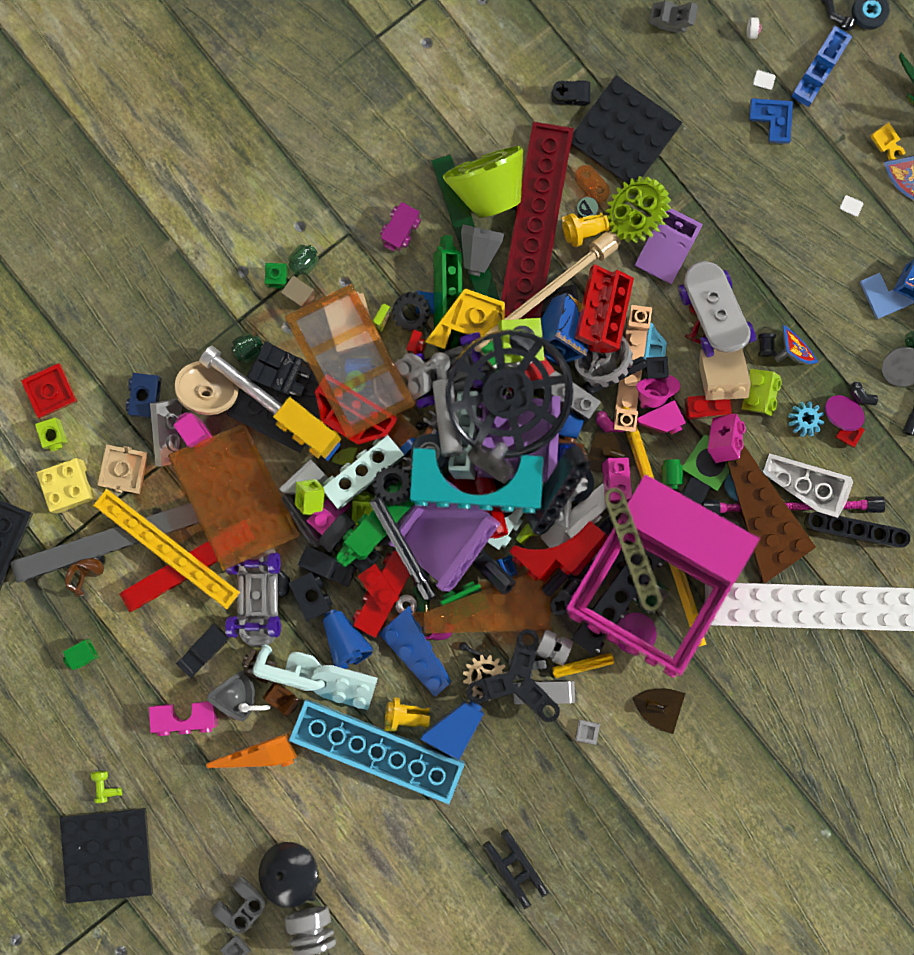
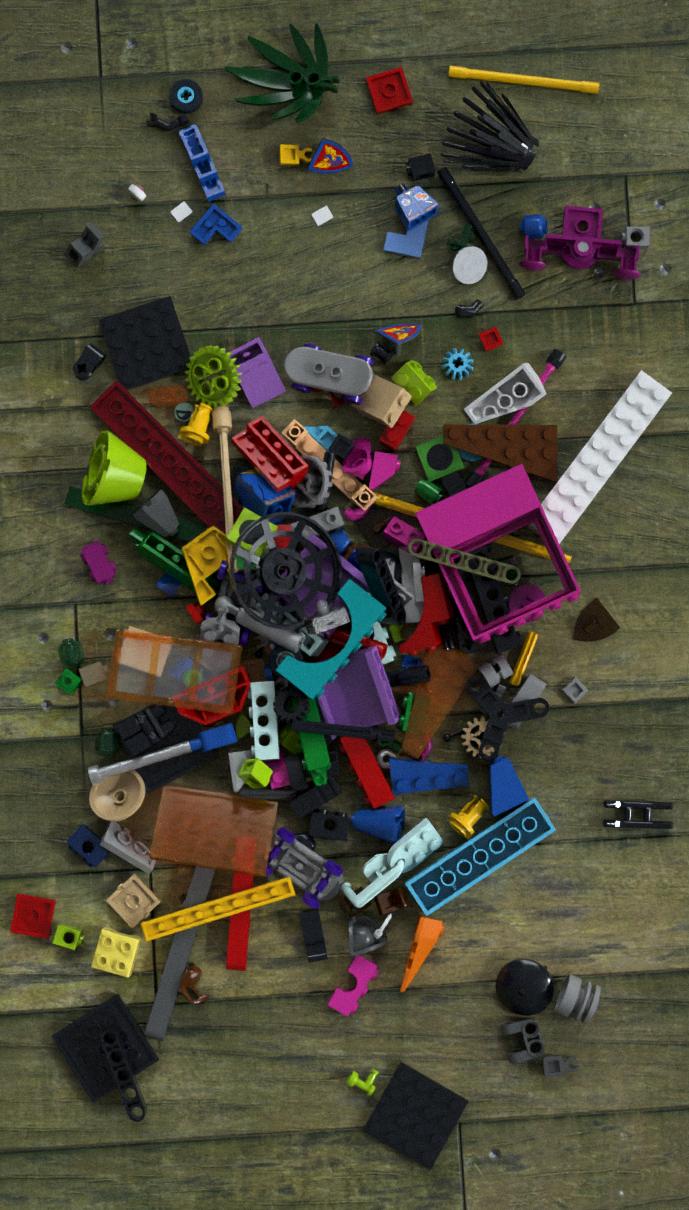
camera: 55 degrees left, 0 degrees up
green brick [63,639,100,671] -> none
dark pink arch [174,413,215,452] -> none
yellow wedge [273,397,341,459] -> none
red plate [358,564,400,611] -> none
lime tile [373,304,392,332] -> none
black tyre [392,291,431,332] -> none
dark pink brick [708,413,746,463] -> none
black beam [804,512,911,548] -> none
magenta piece [825,395,865,431] -> none

